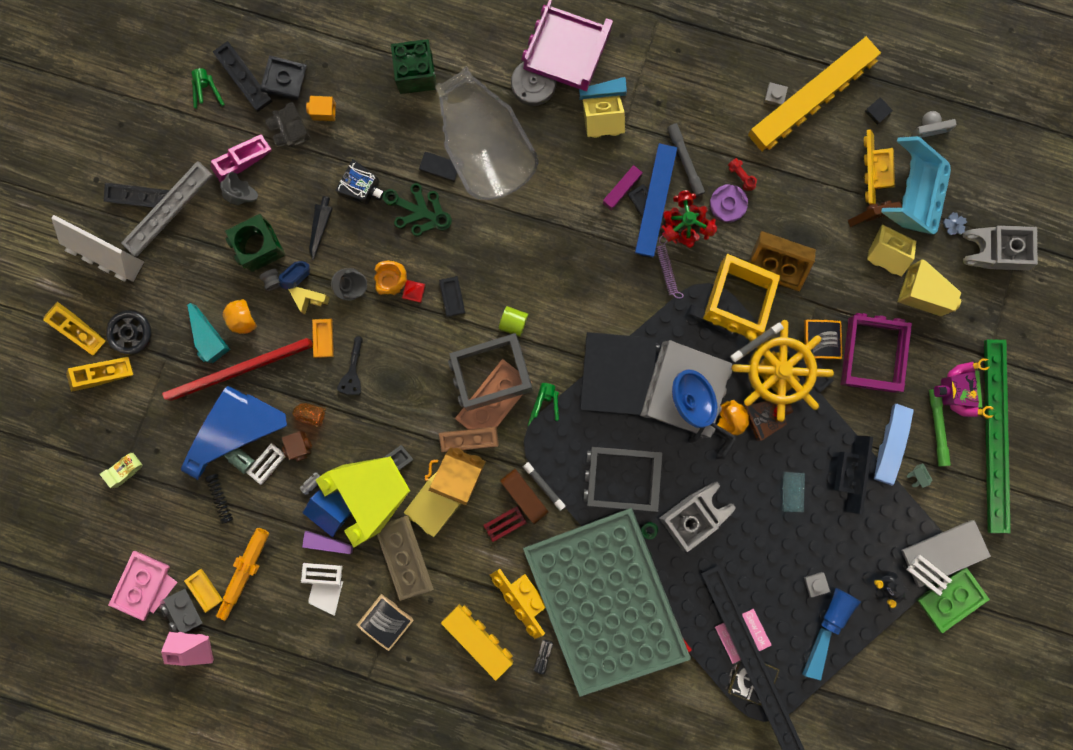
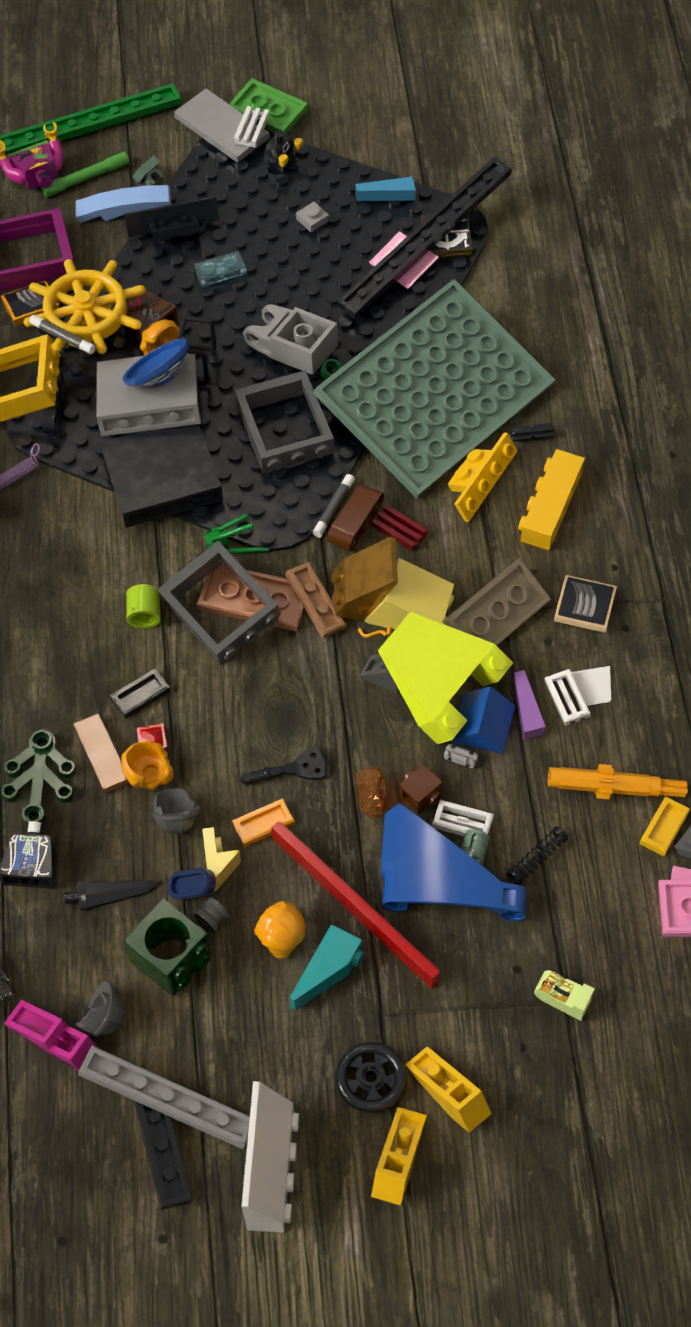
camera: 115 degrees left, 25 degrees down
blue plant [821,588,861,635] -> none
none -> tile [73,714,129,793]

